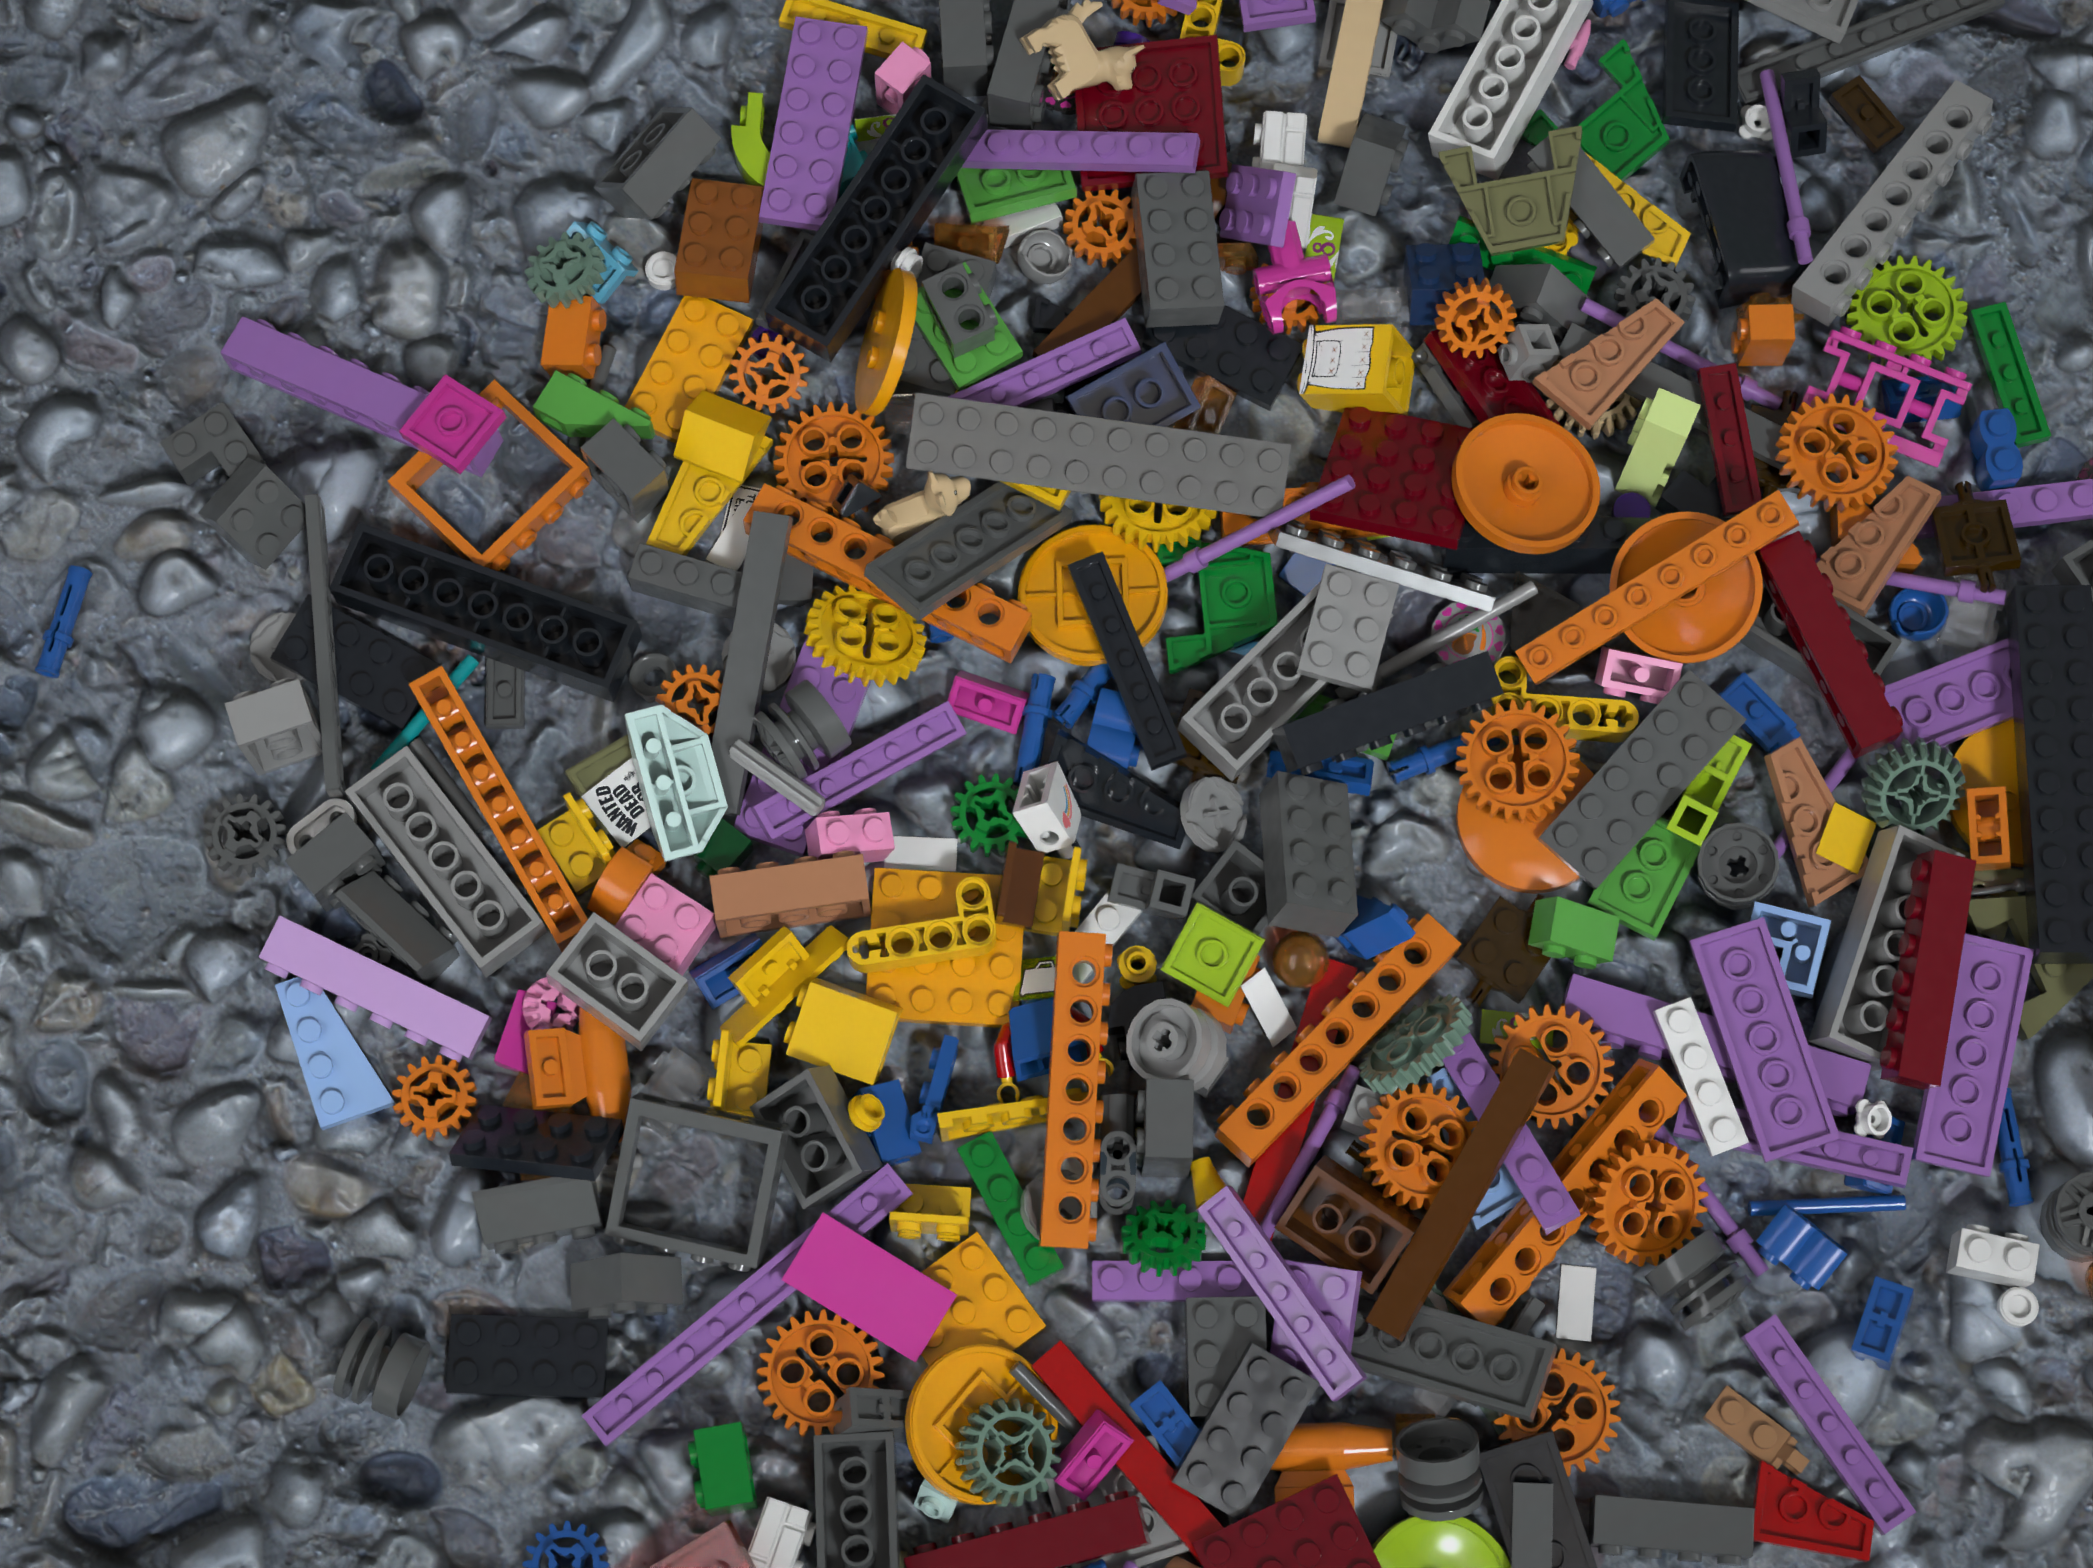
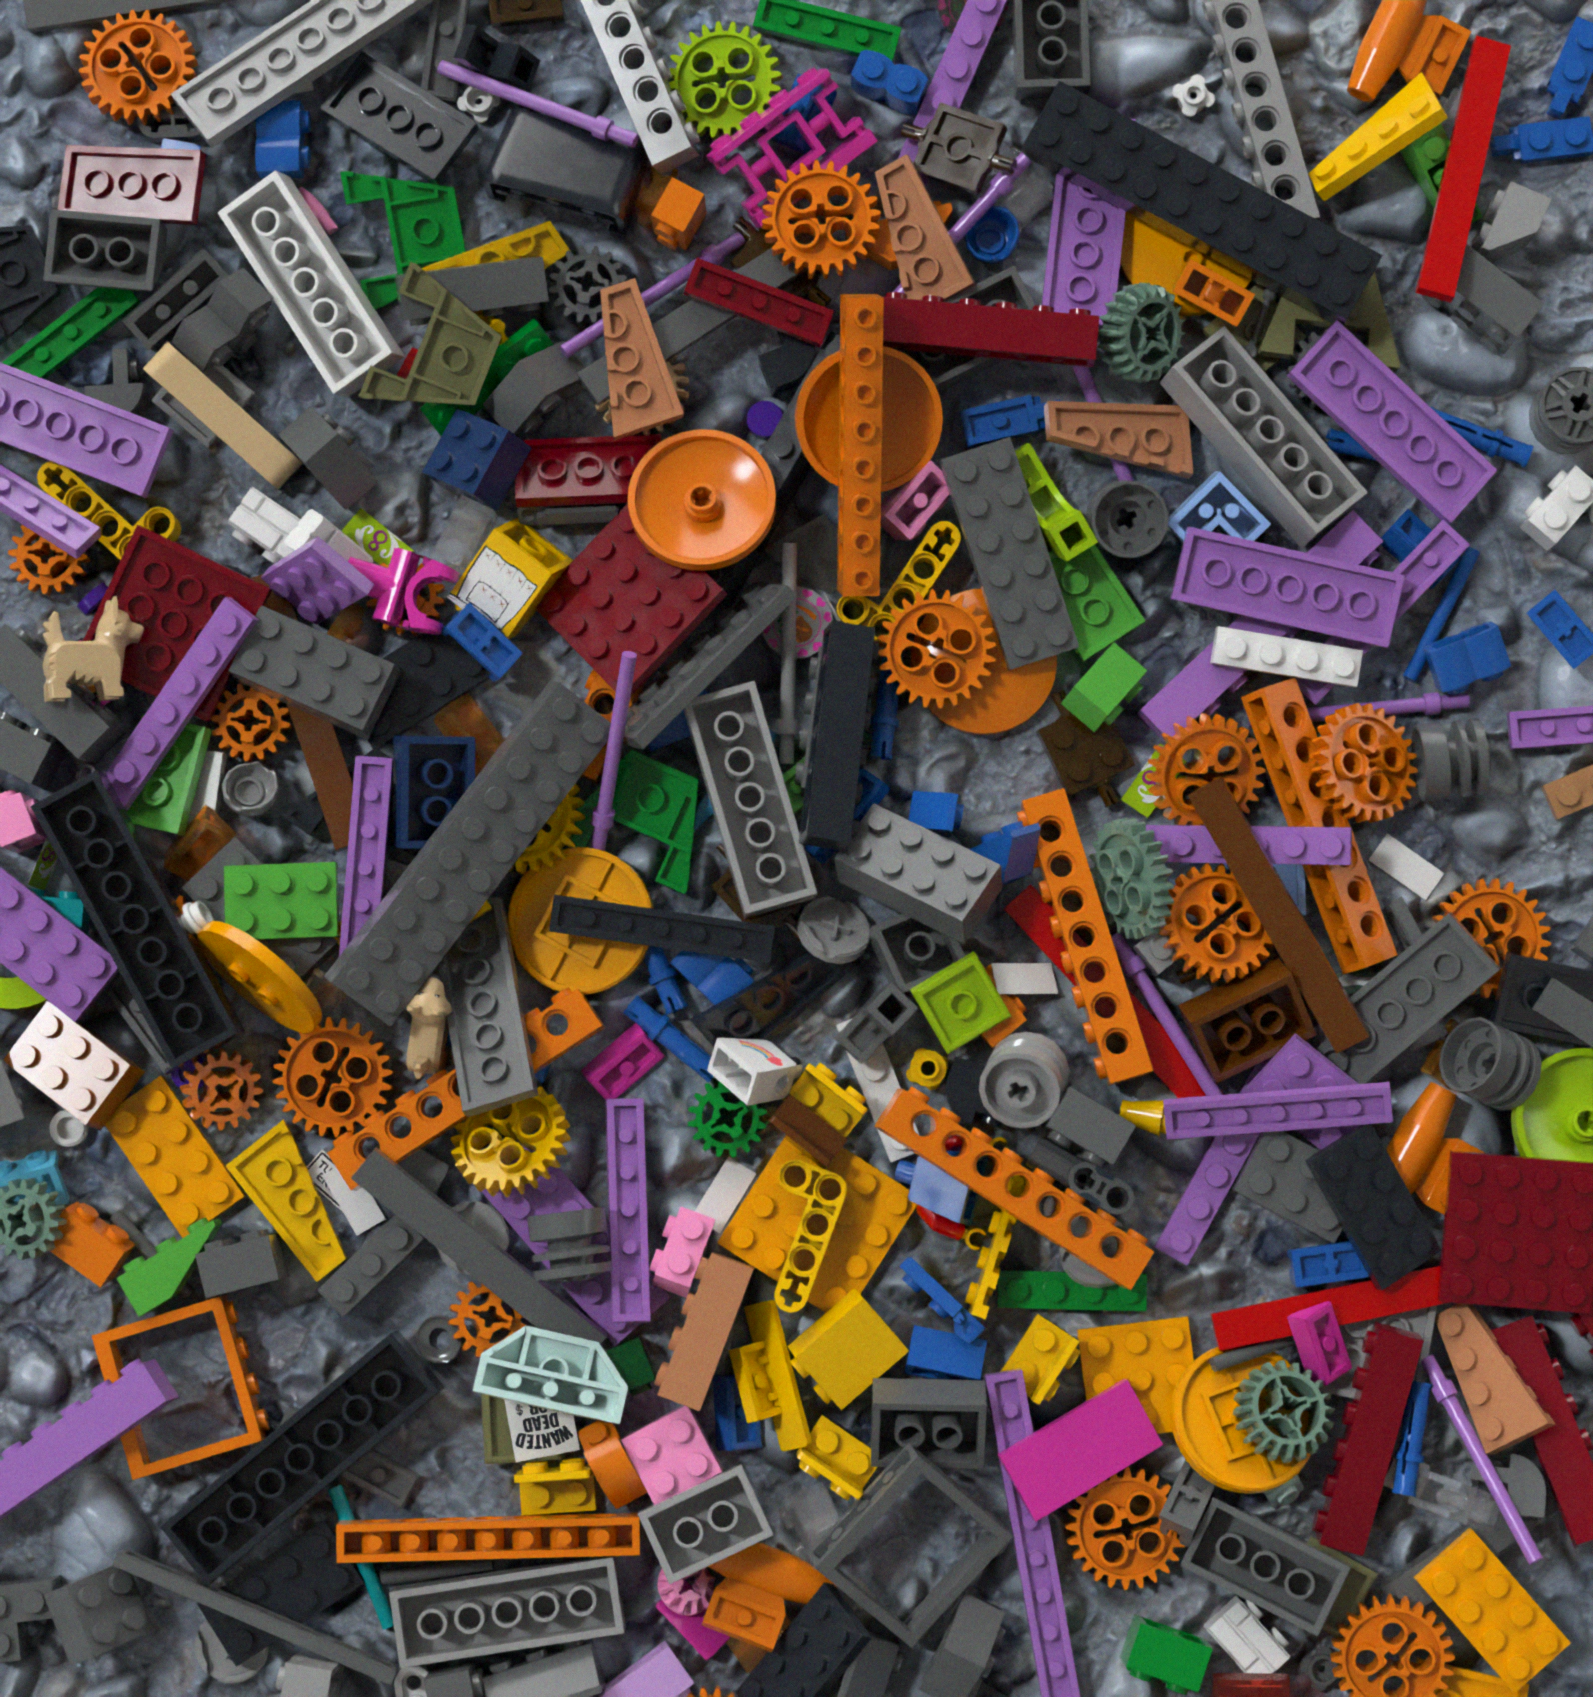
camera: 55 degrees left, 10 degrees up
dark pink plate [399,374,507,475] -> none
yellow slope [674,390,772,484] -> none
light grey axle [729,739,825,816] -> none
black slope [832,474,882,517] -> none
yellow plate [848,1094,885,1132] -> none
dark grey brick [921,263,998,358] -> none
sticker [1013,956,1056,1001] -> none
green gear [1121,1200,1206,1277] -> none
clear orange hair [1272,931,1330,988] -> none
light grey plate [1296,564,1399,694] -> none
orange gear [1434,277,1517,358] -> none
light grey brick [1497,324,1561,382] -> none
yellowish green wedge [1615,388,1701,507] -> none
yellow sticker [1816,802,1876,874] -> none
white plate [1854,1099,1892,1139] -> none
dark red brick [1880,850,1977,1090] -> none
none -> blue hinge [441,602,523,682]
none -> blue slope [908,791,964,838]

